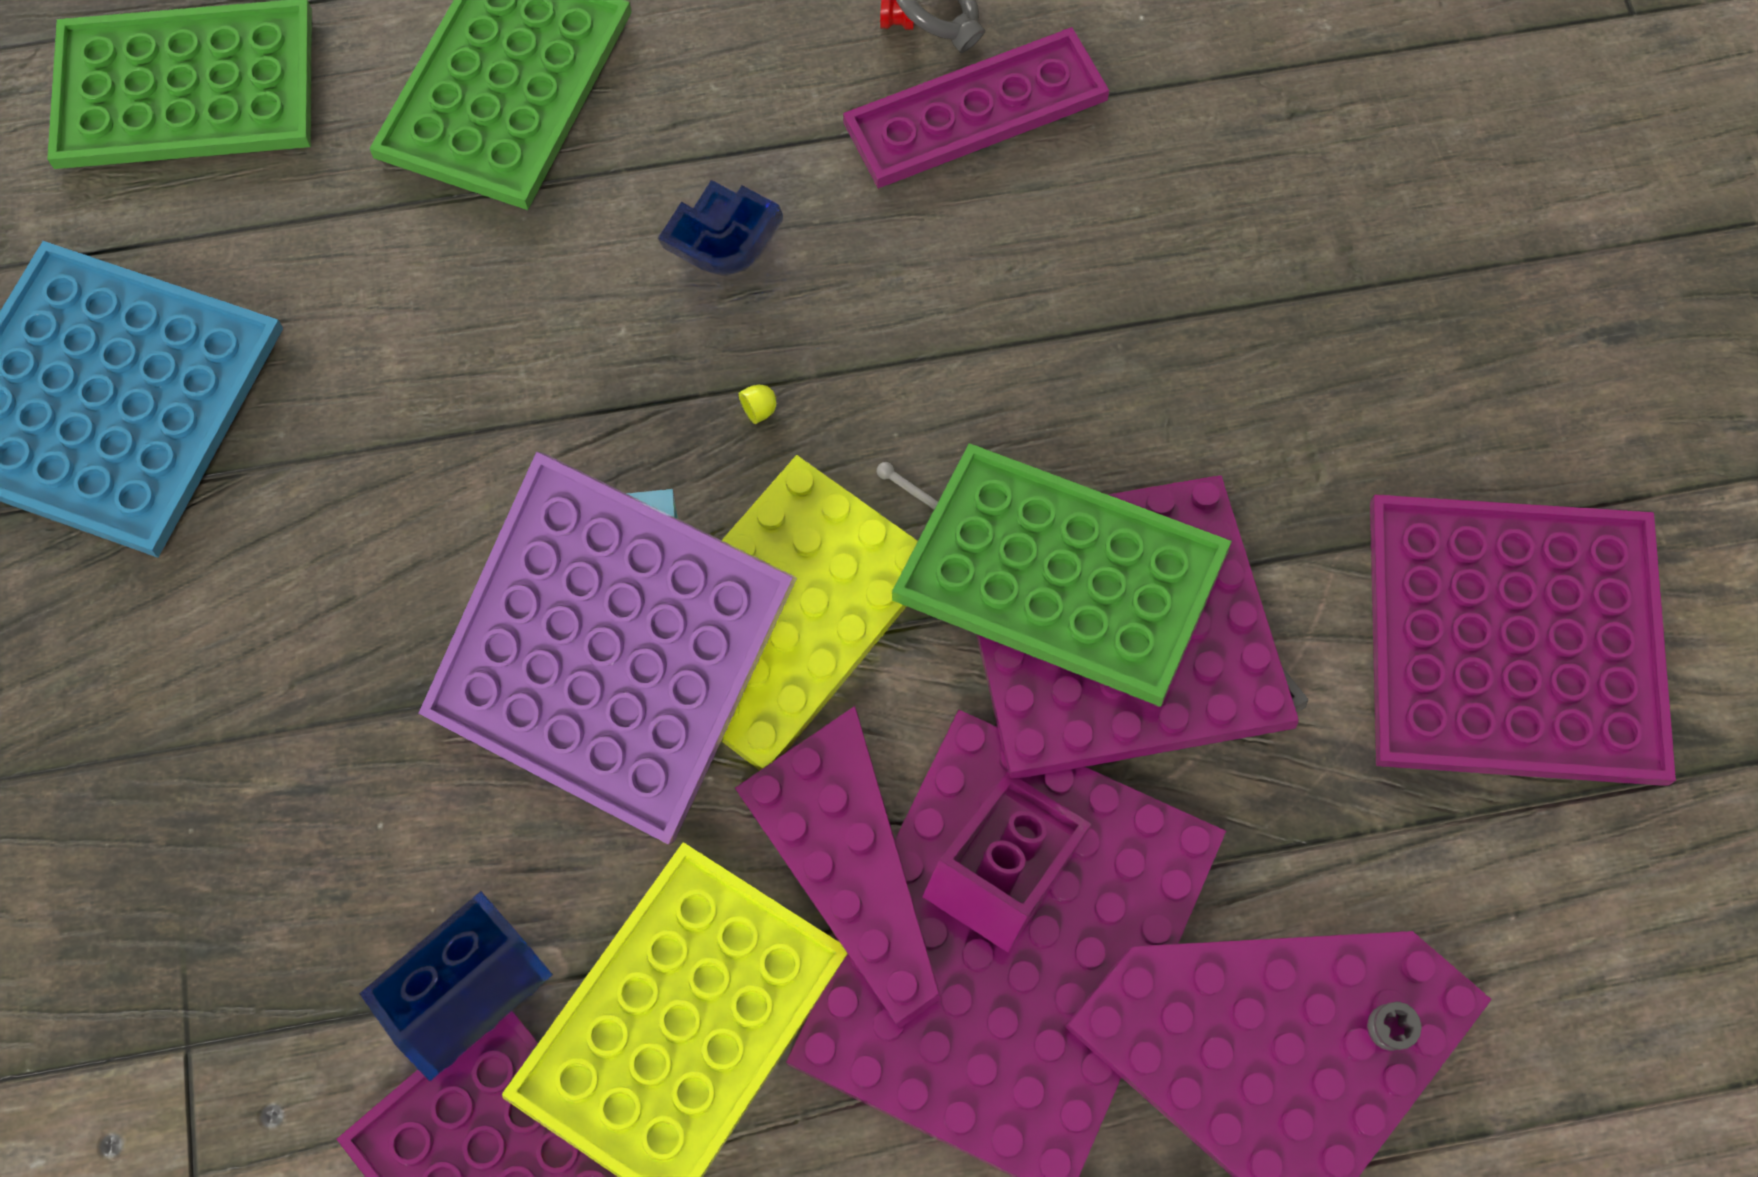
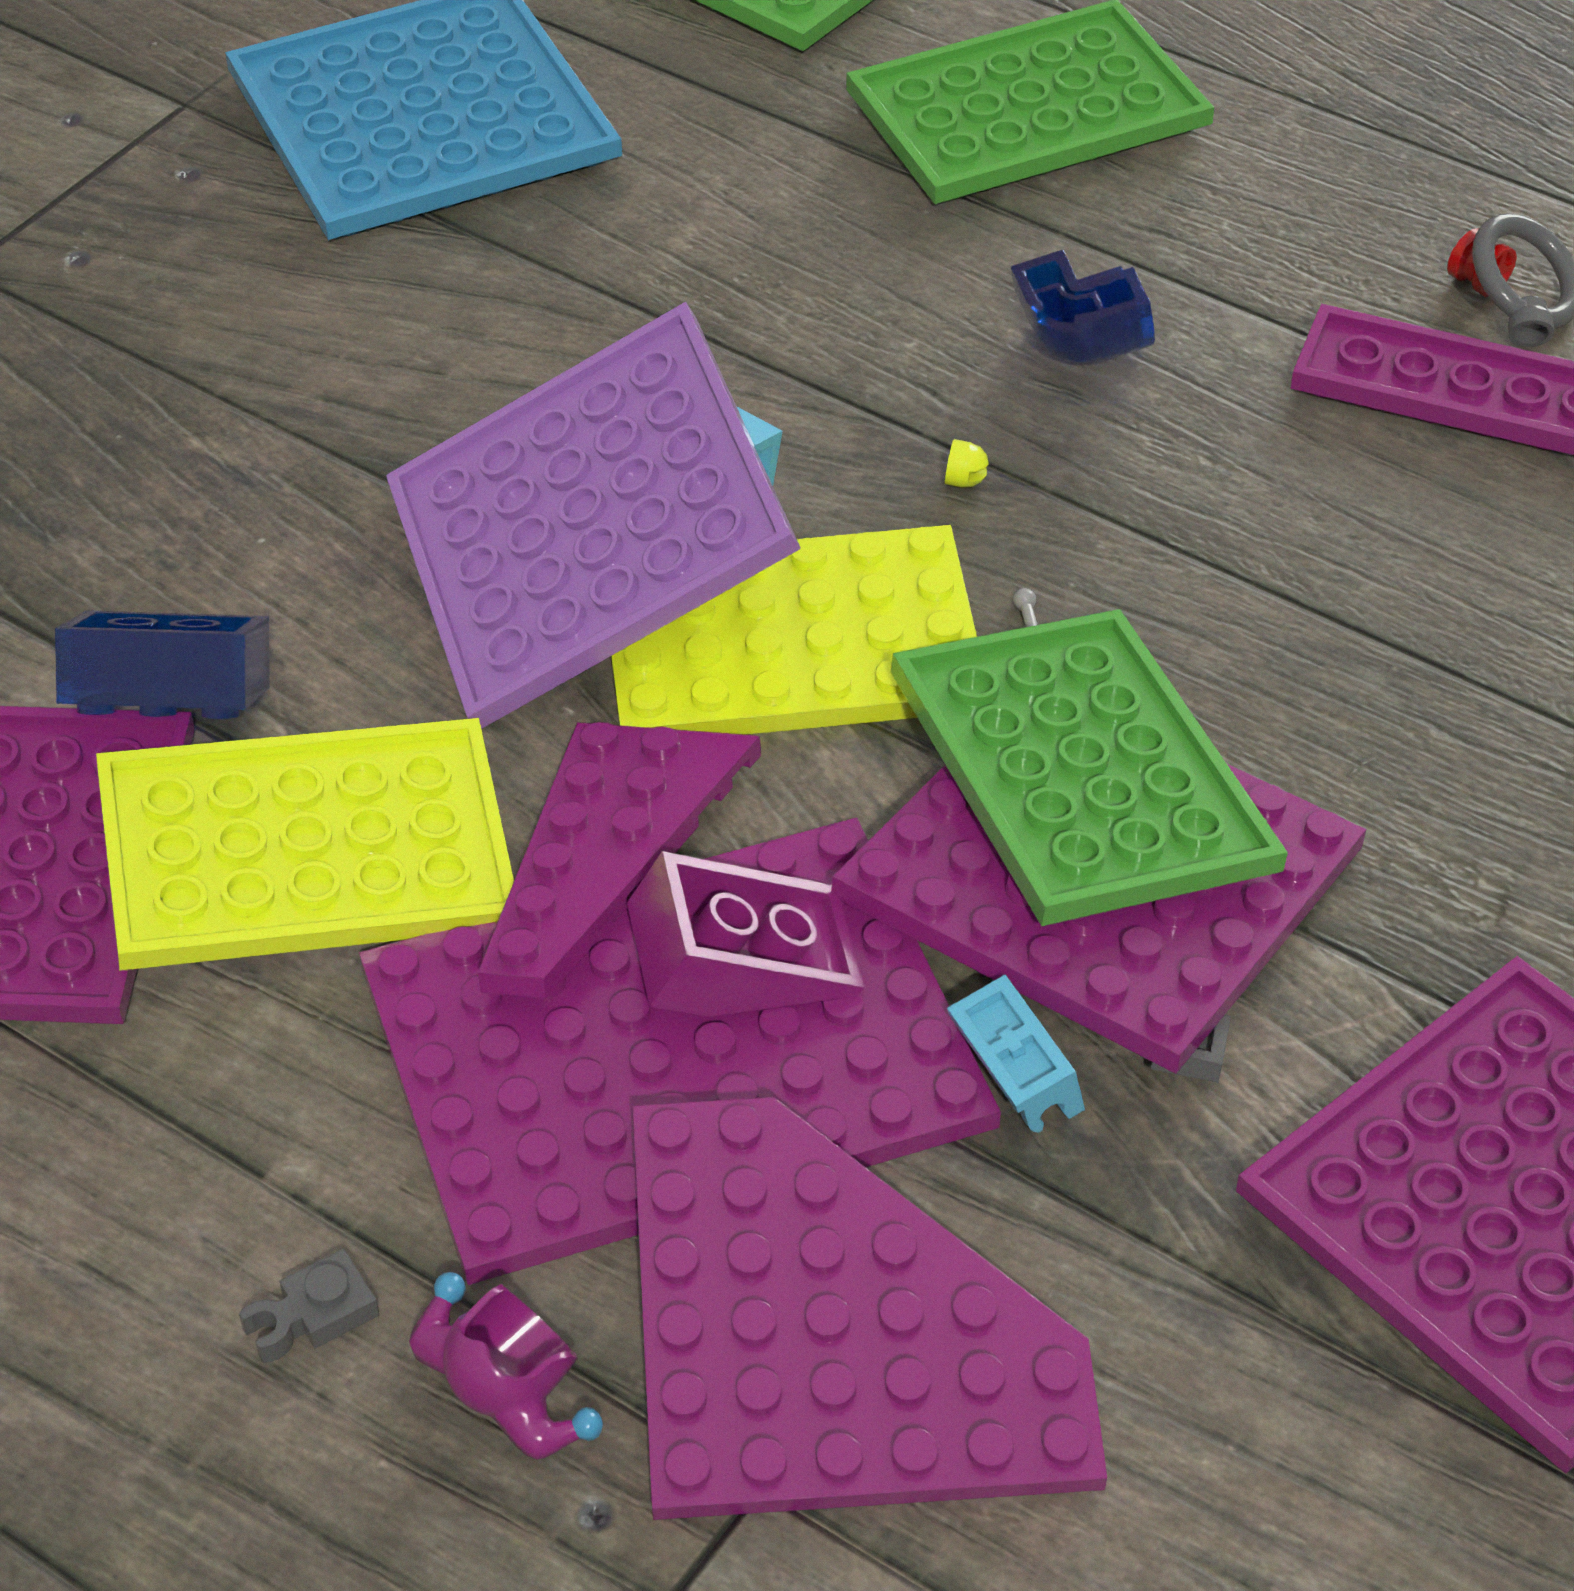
camera: 45 degrees right, 20 degrees down
dark grey bush [1367,1002,1422,1051] -> none
none -> medium azure hinge [947,975,1085,1133]

